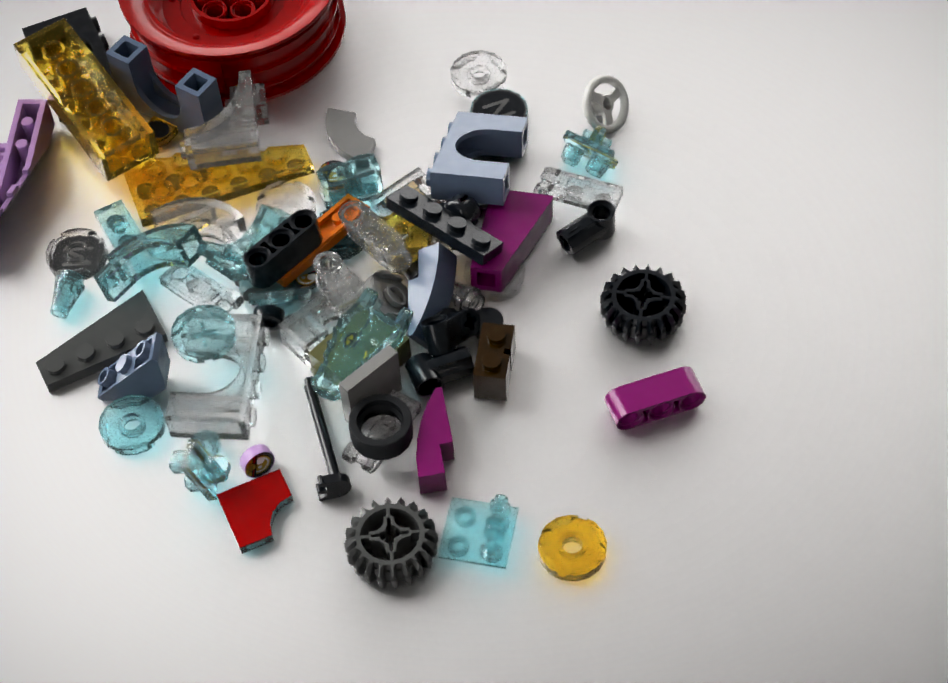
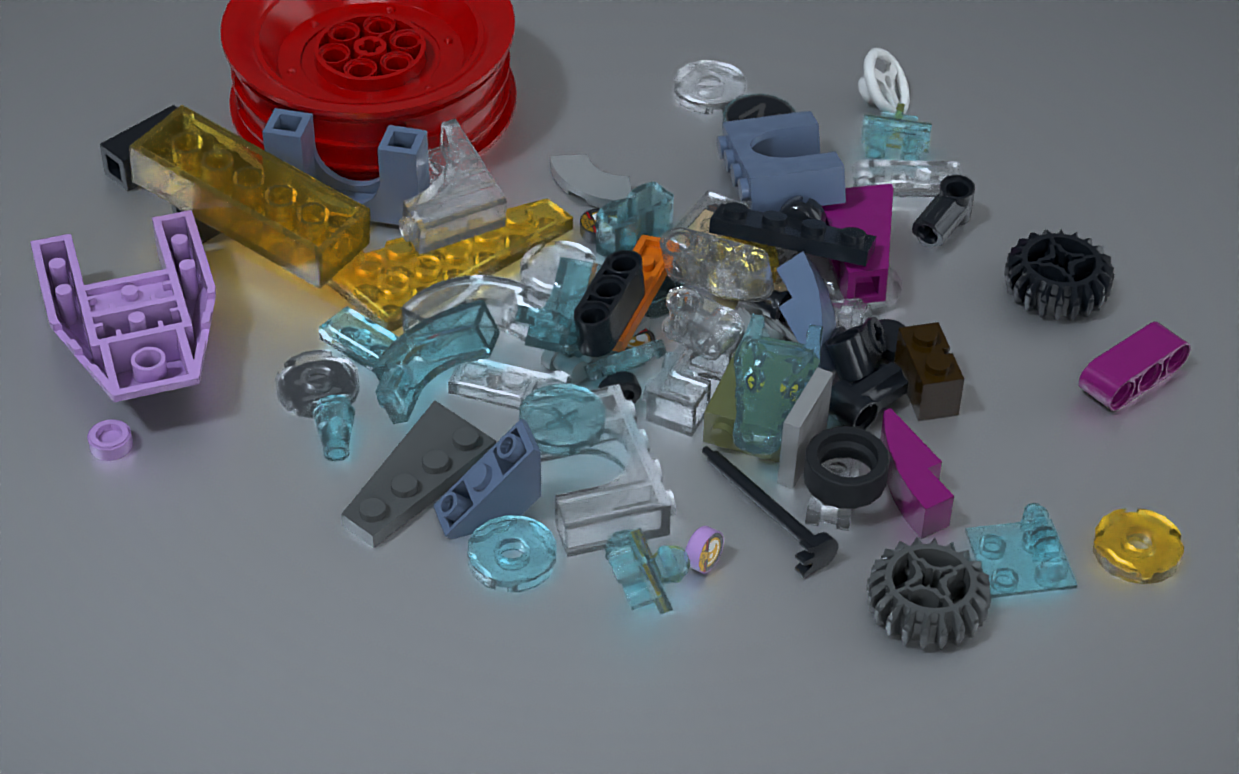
camera: 25 degrees left, 10 degrees down
red tile [217,469,293,554] -> none

